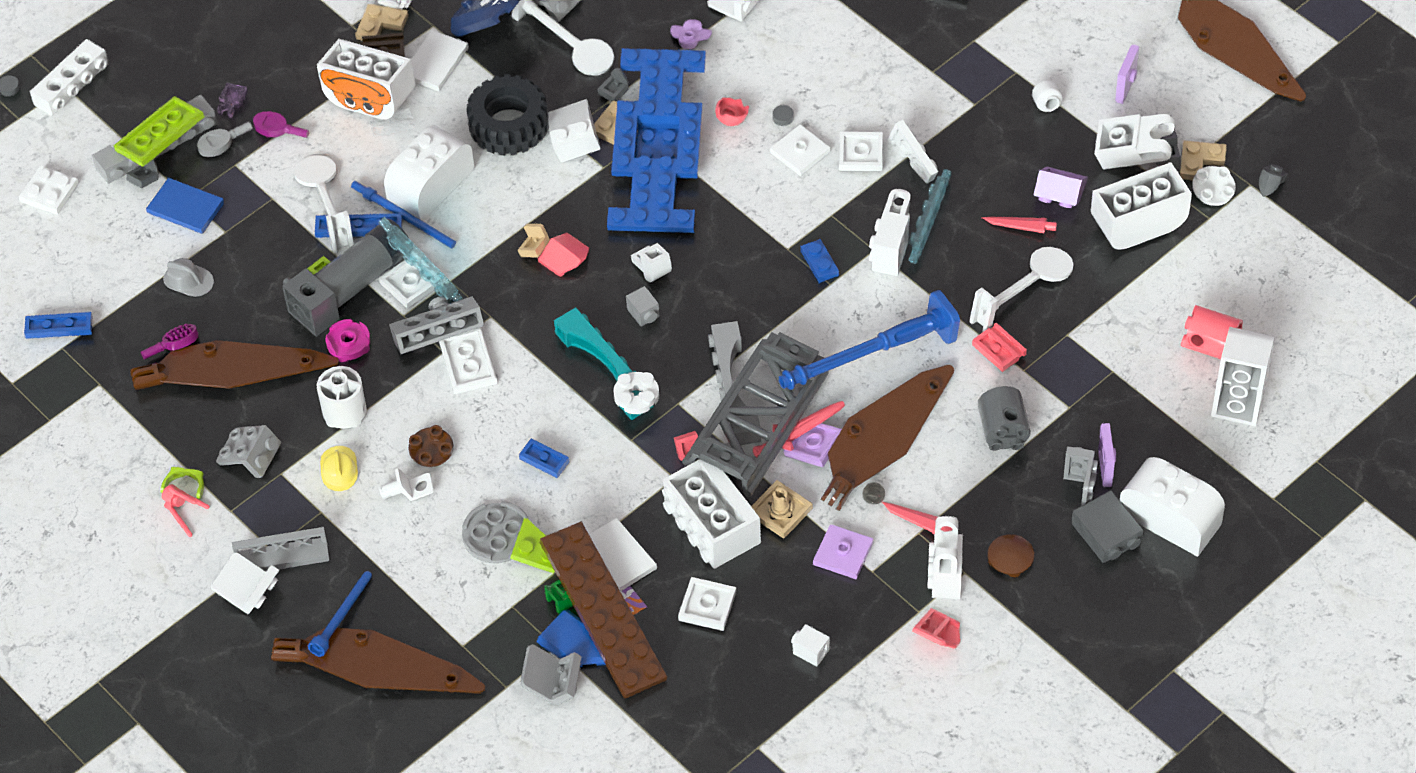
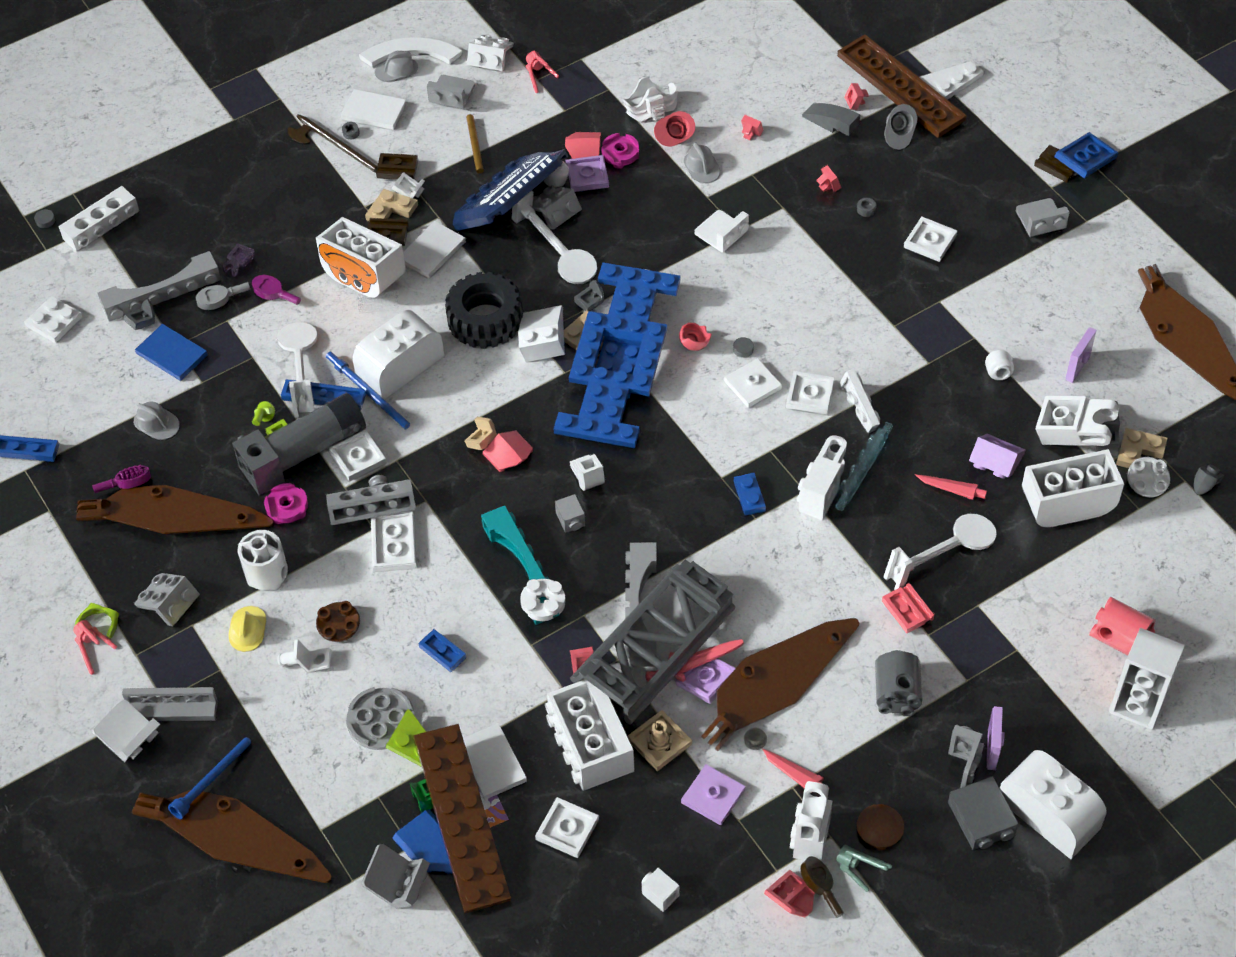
camera: 10 degrees right, 0 degrees up
lime tile [113,96,205,167] -> none
clear light blue plate [378,217,464,302] -> none
lavender plate [671,19,712,49] -> none
blue piece [779,290,960,390] -> none
none -> lime plate [252,401,275,426]
none -> dark brown piece [800,856,844,918]
none -> sand green plant [836,845,892,892]

